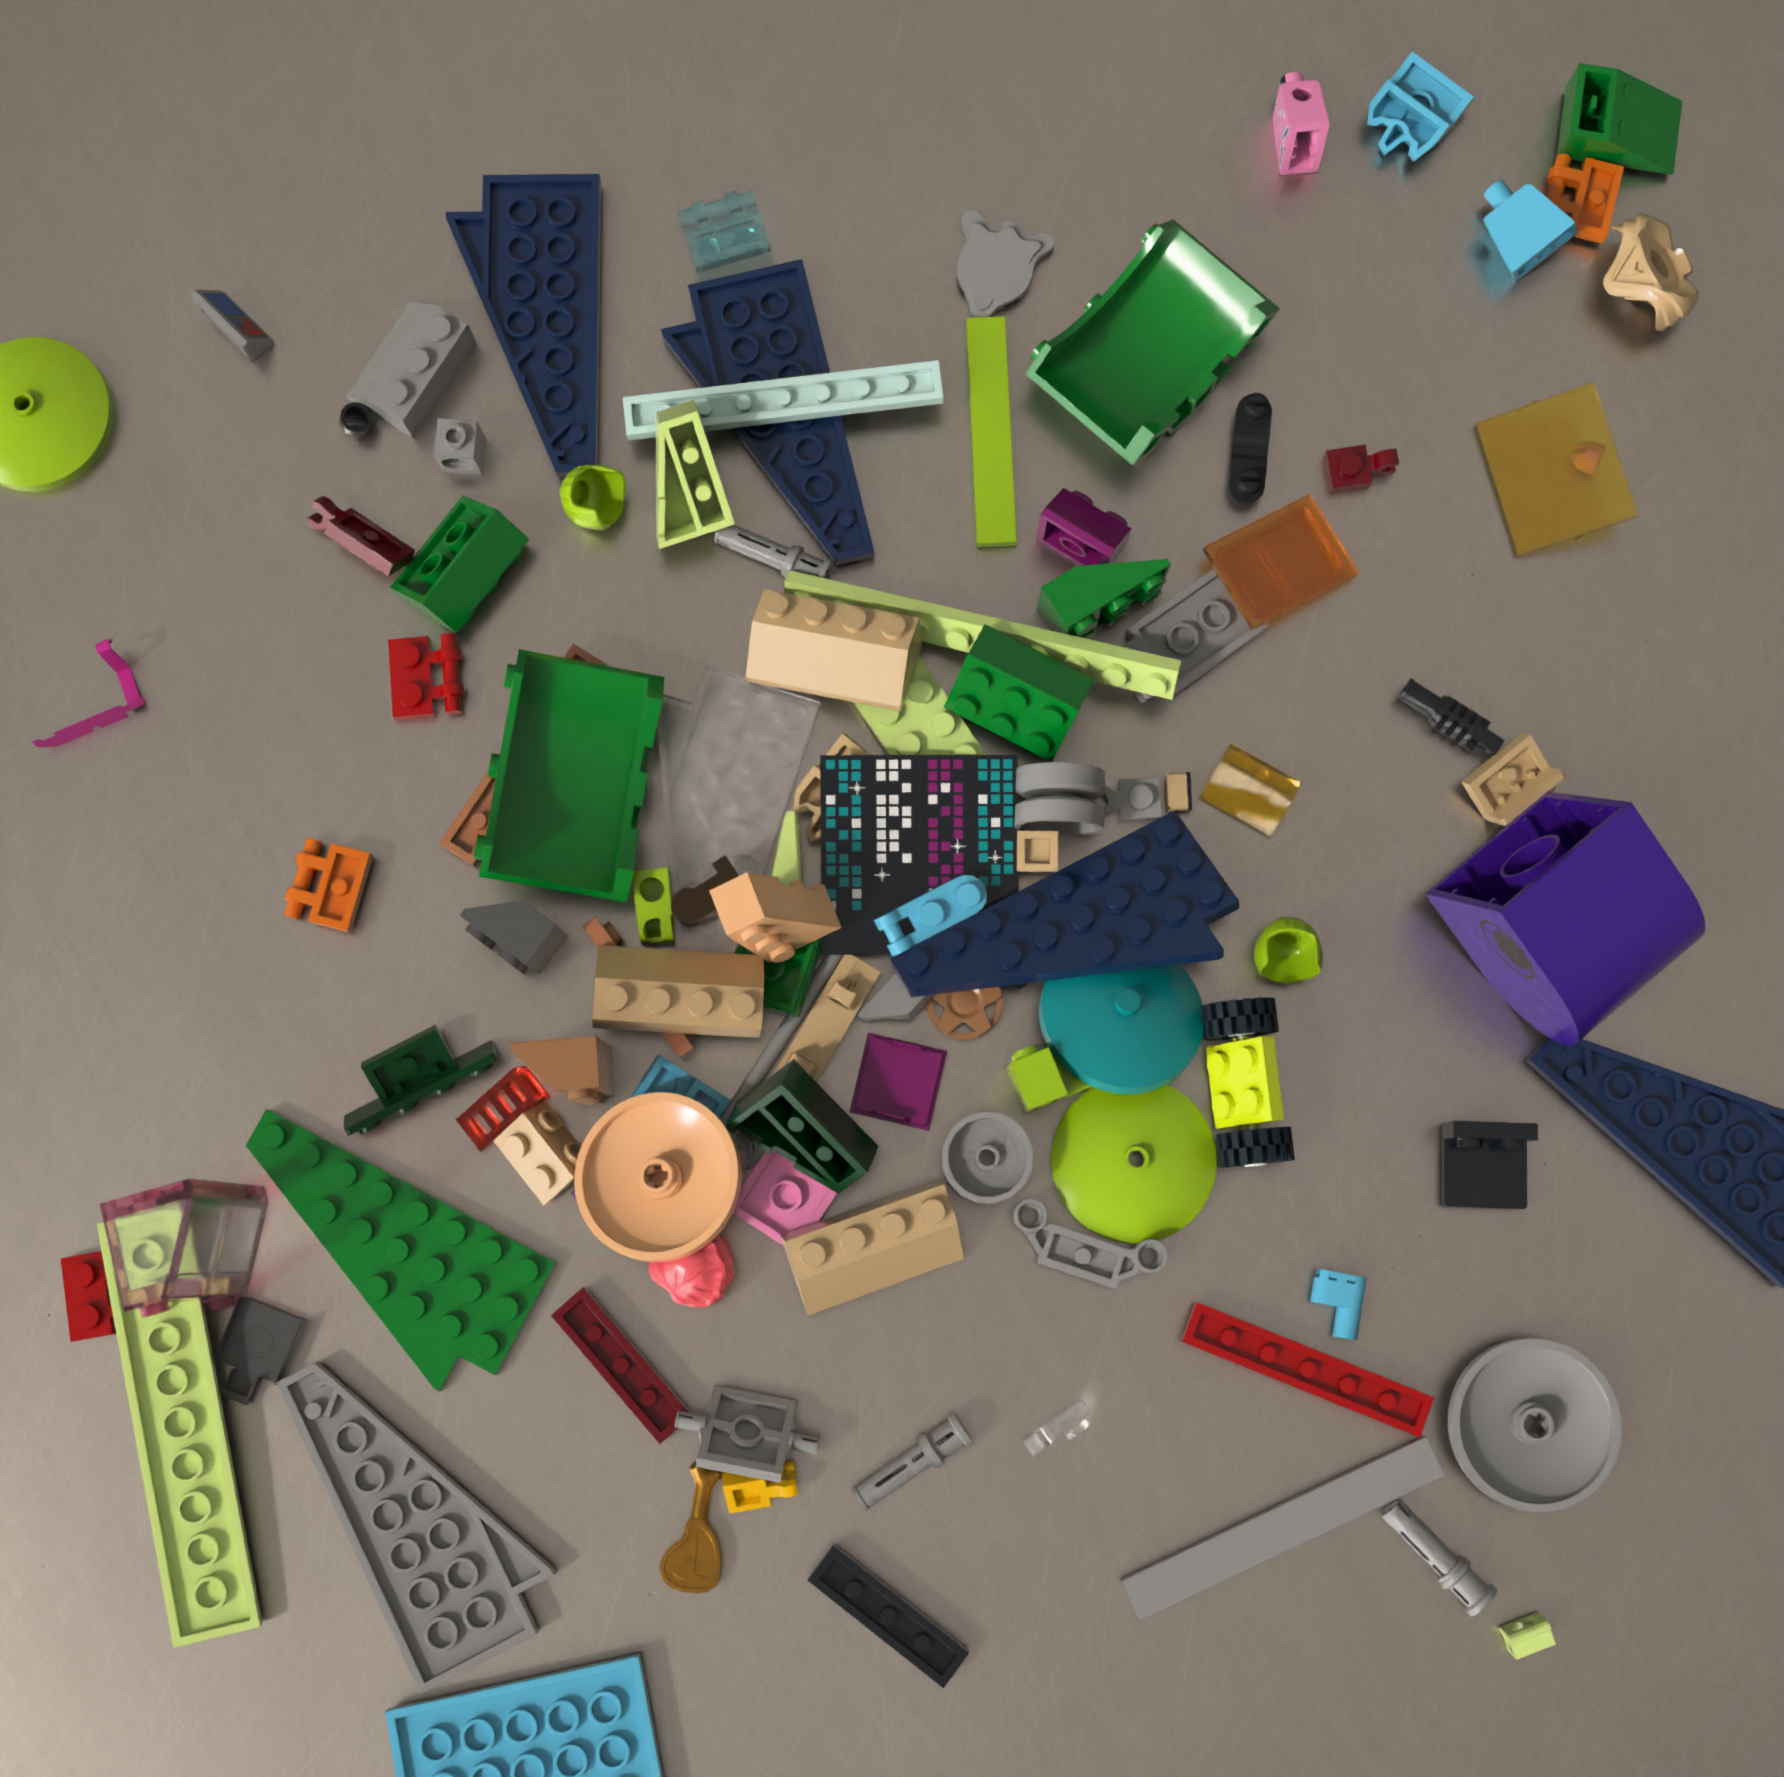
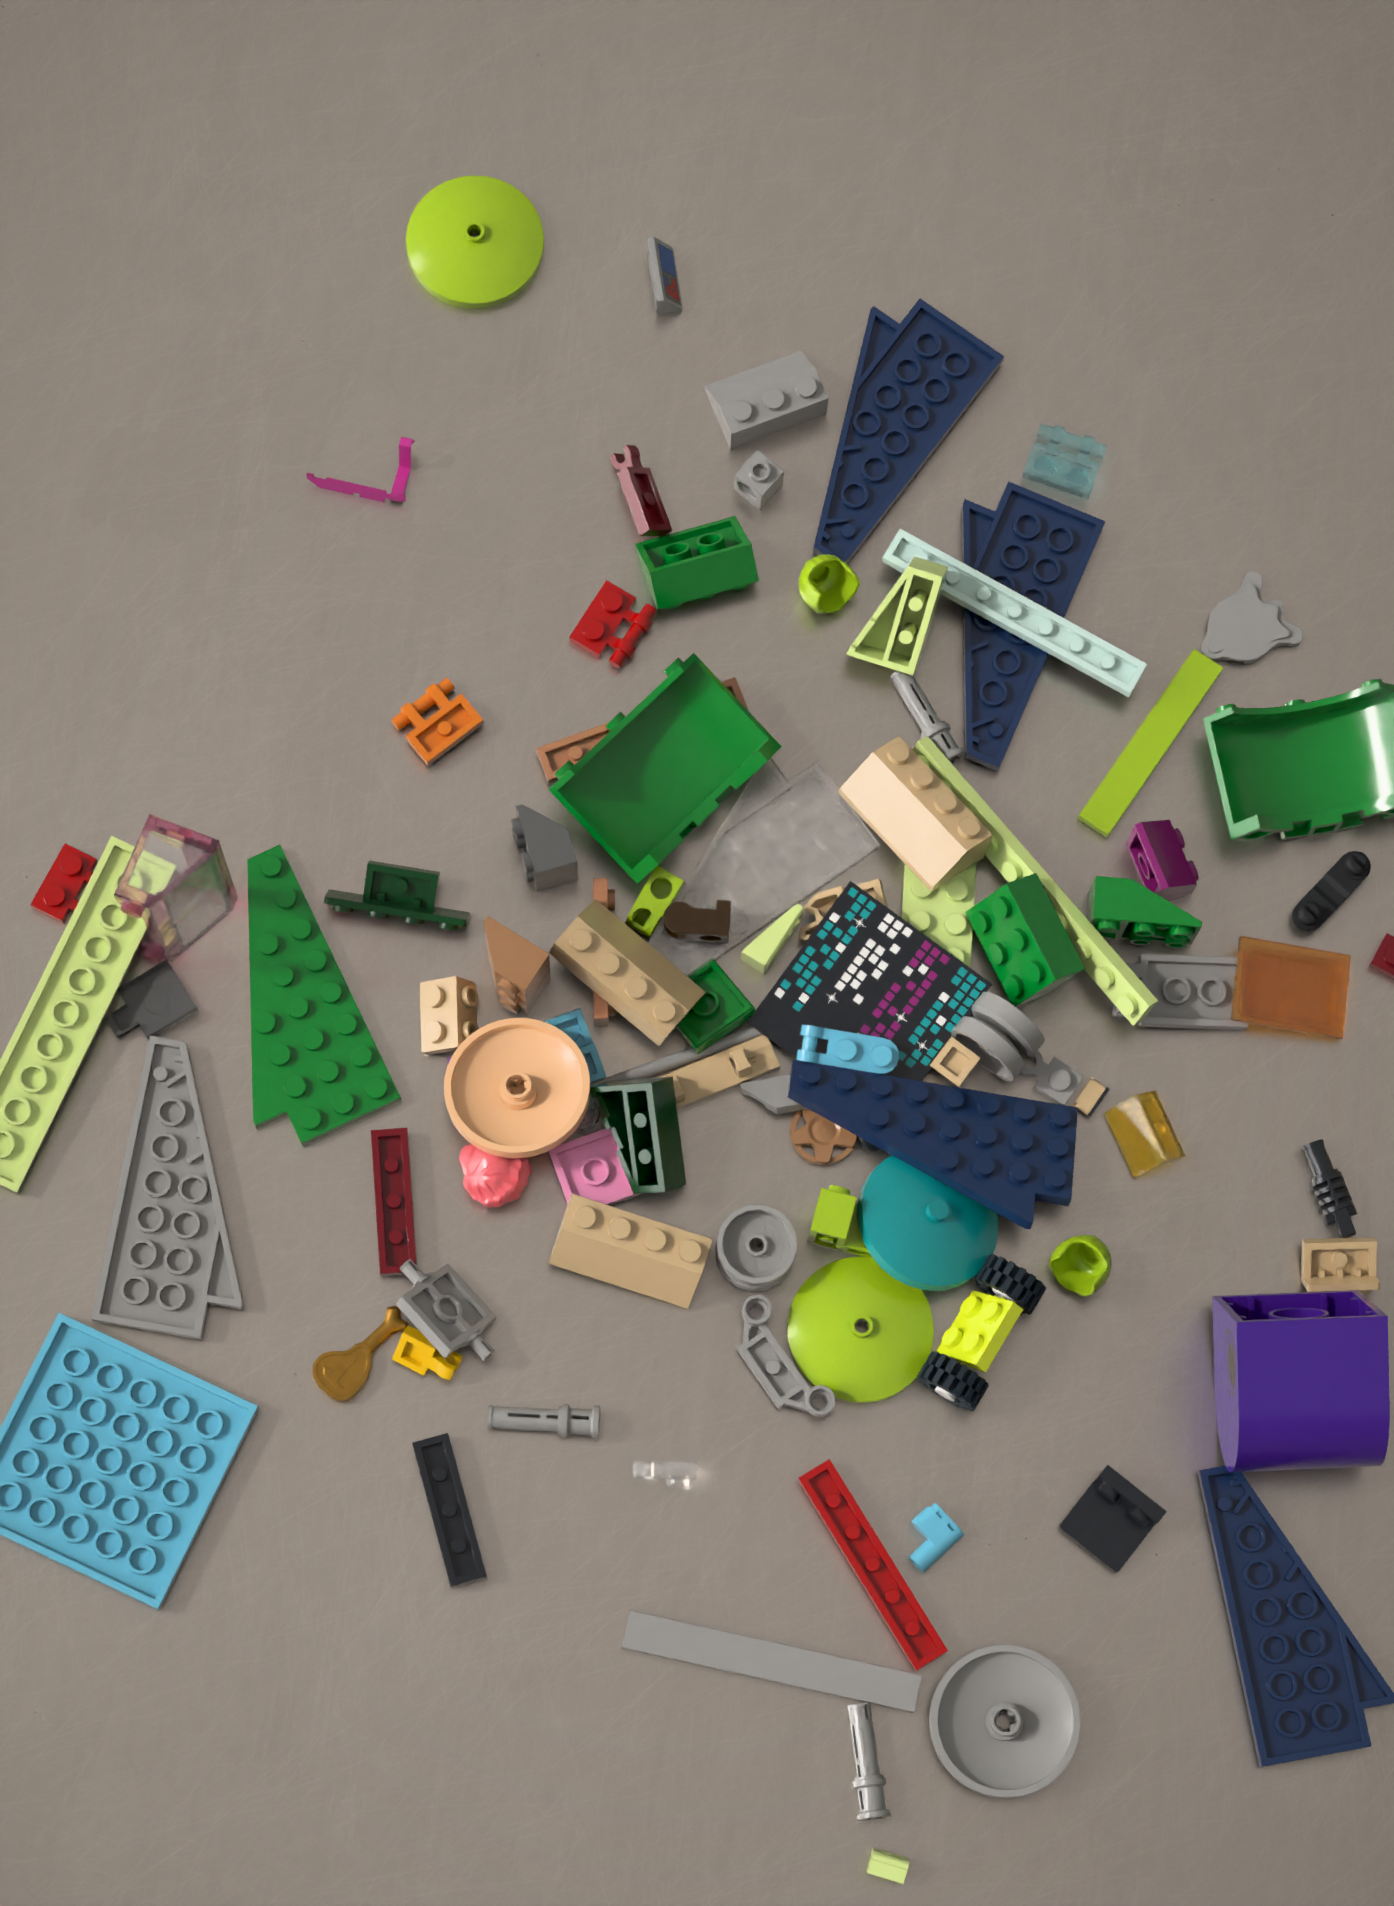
camera: 30 degrees right, 5 degrees down
black hinge [339,402,373,438] -> none
clear red slope [456,1066,550,1152] -> none
light nougat wedge [709,872,842,963] -> none
magenta piece [849,1032,948,1131] -> none

